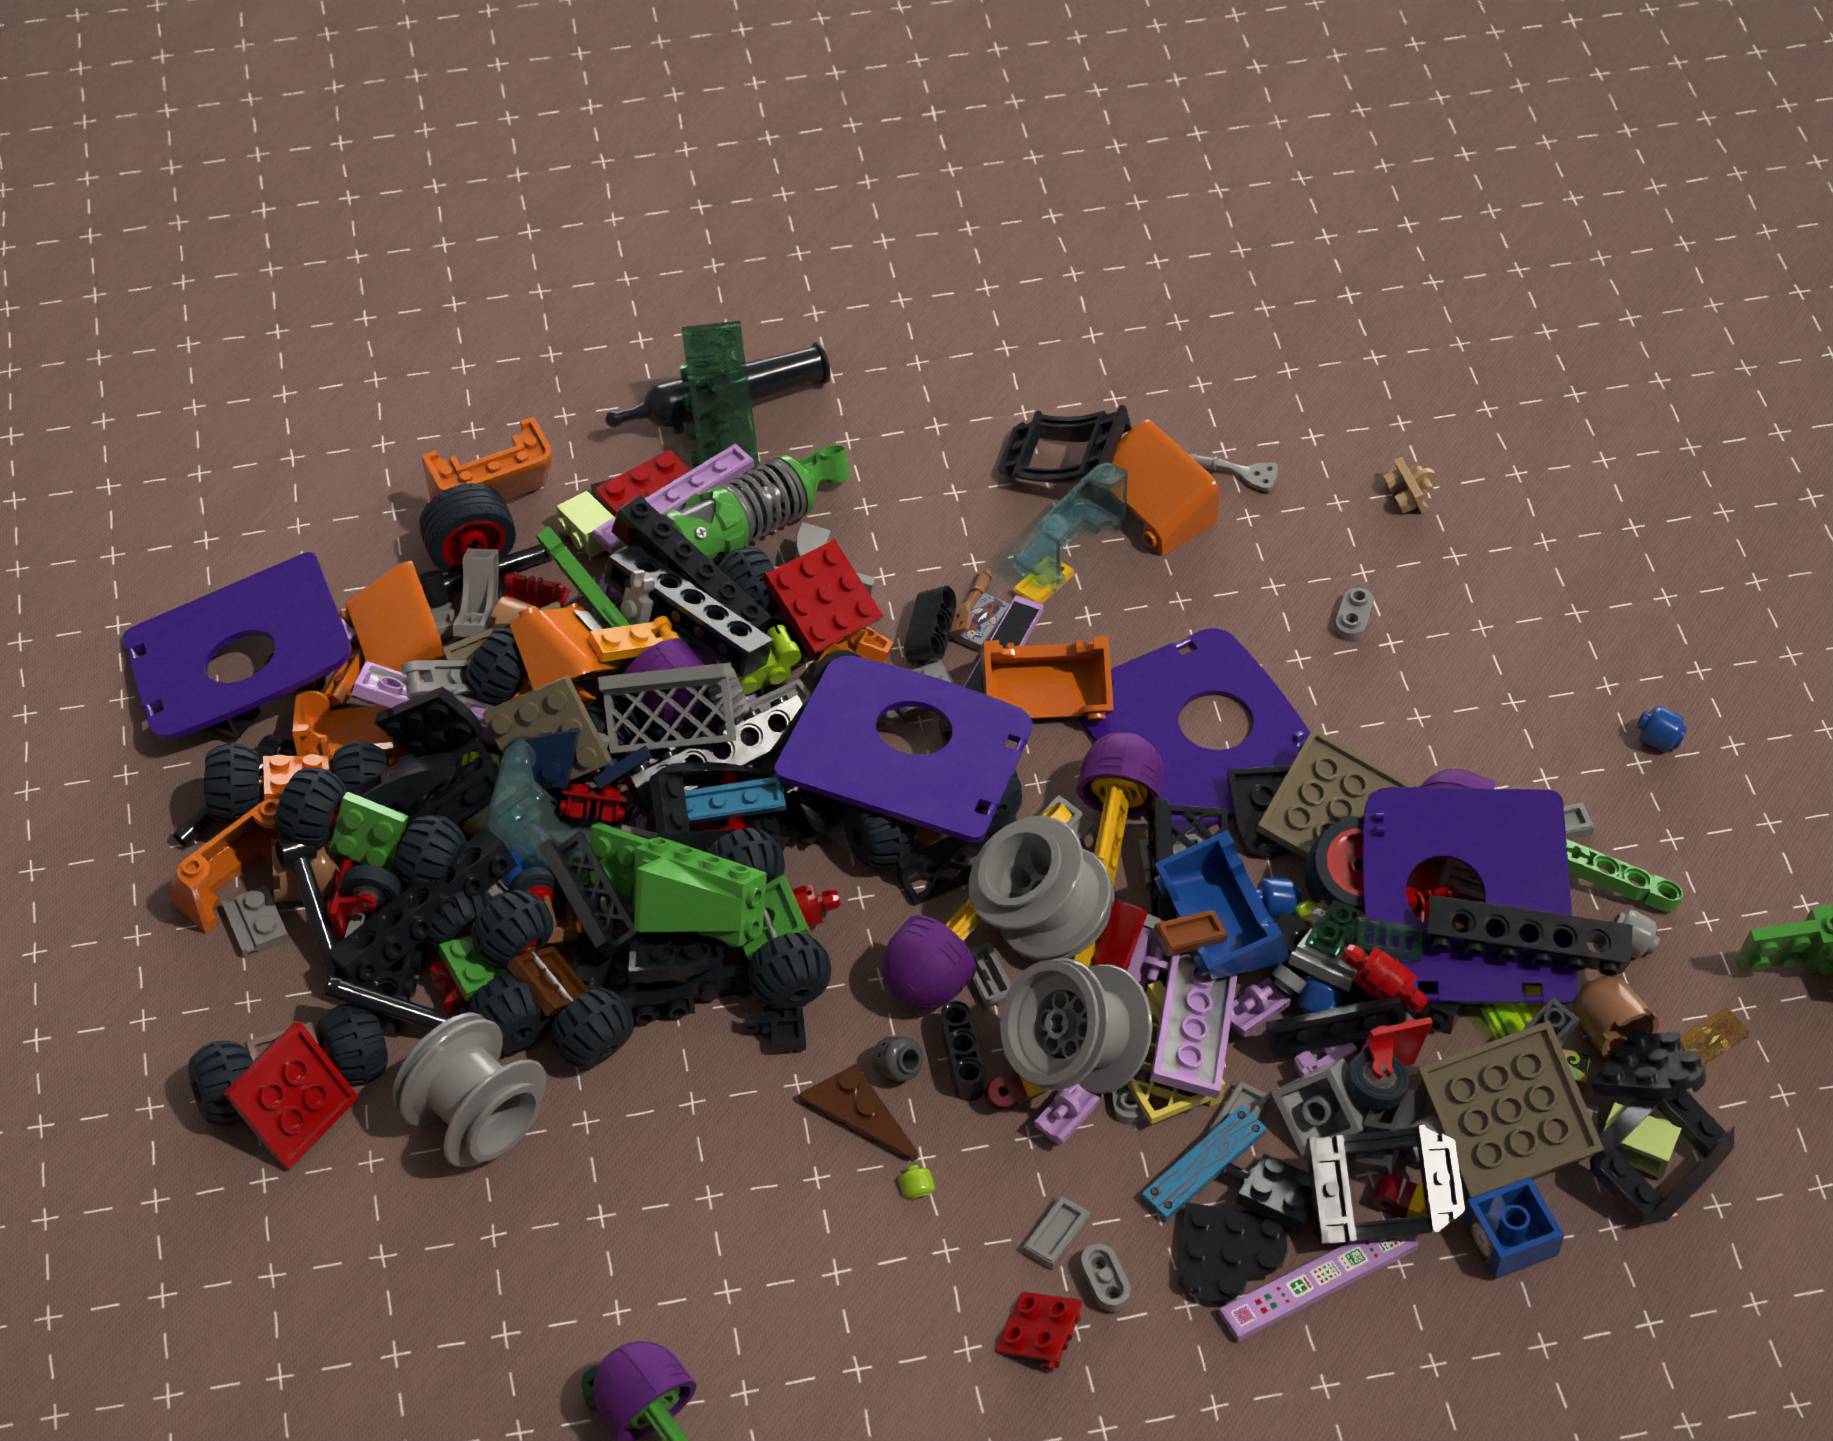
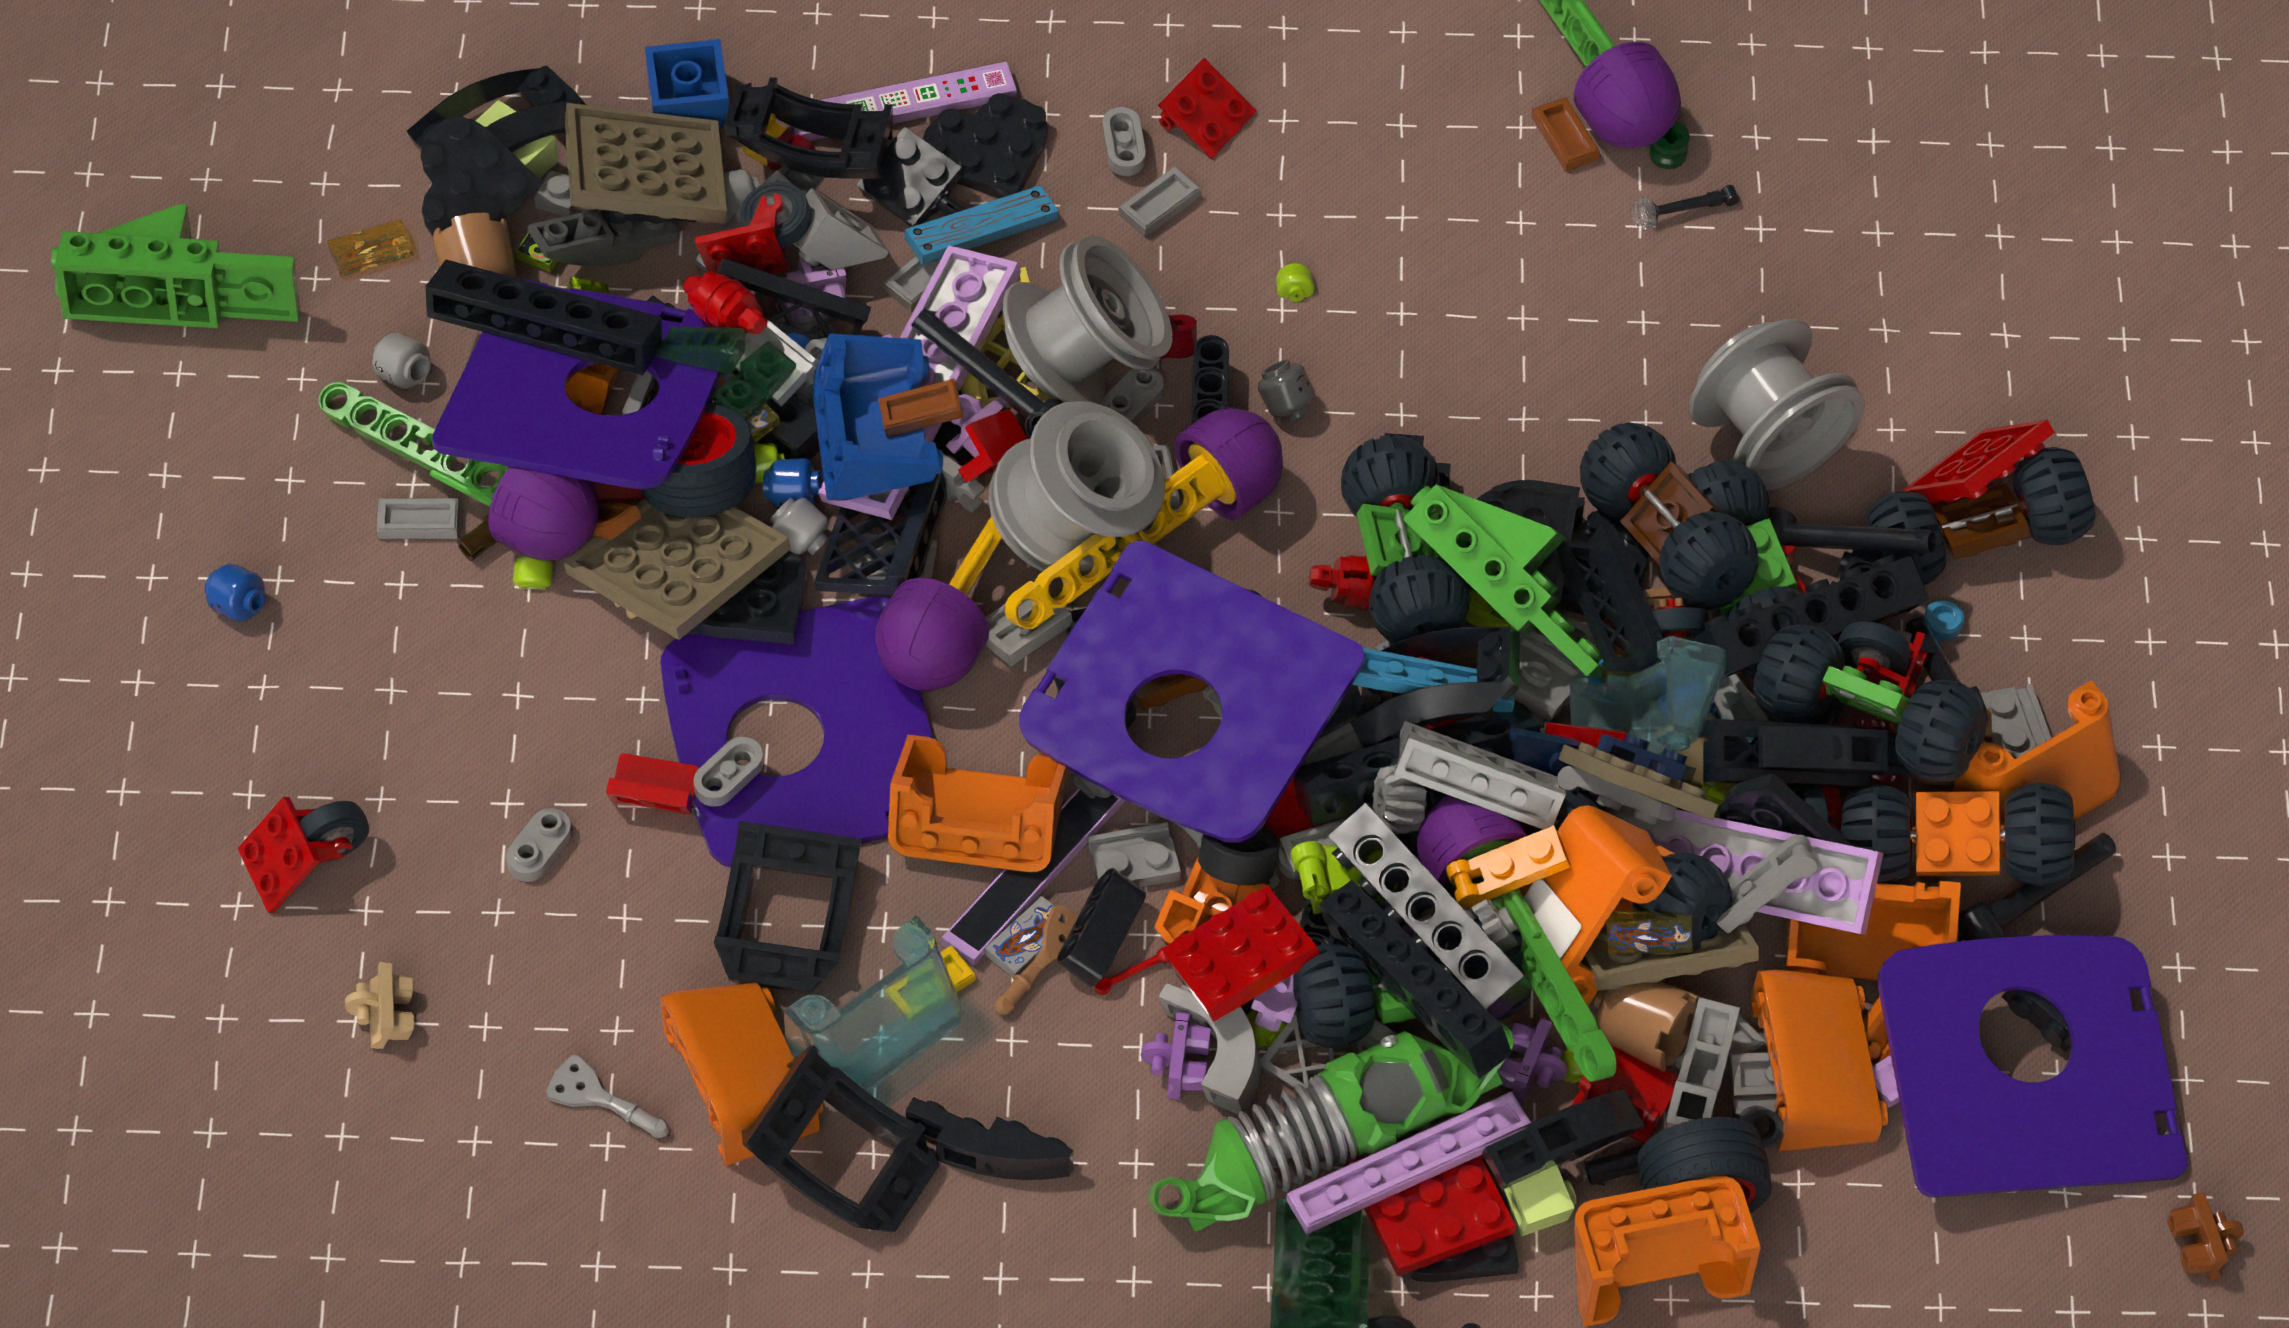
camera: 170 degrees left, 5 degrees up
reddish brown wing [799,1064,918,1162] -> none
none -> red plate [237,796,369,913]
none -> red panel [606,753,699,815]
none -> light grey plate [694,737,763,806]
none -> black wedge [714,821,862,993]
none -> light grey head [769,498,829,556]
none -> black slope [906,1097,1073,1180]
none -> black piece [911,307,1064,438]
none -> red hinge [1094,948,1168,995]
none -> medium lavender hips [1141,1012,1211,1100]
none -> black slope [1482,1090,1644,1190]
none -> dark orange tile [1531,97,1600,172]
none -> black piece [1631,185,1740,231]
none -> dark azure tile [1923,600,1964,641]
none -> dark orange hips [2167,1192,2244,1281]

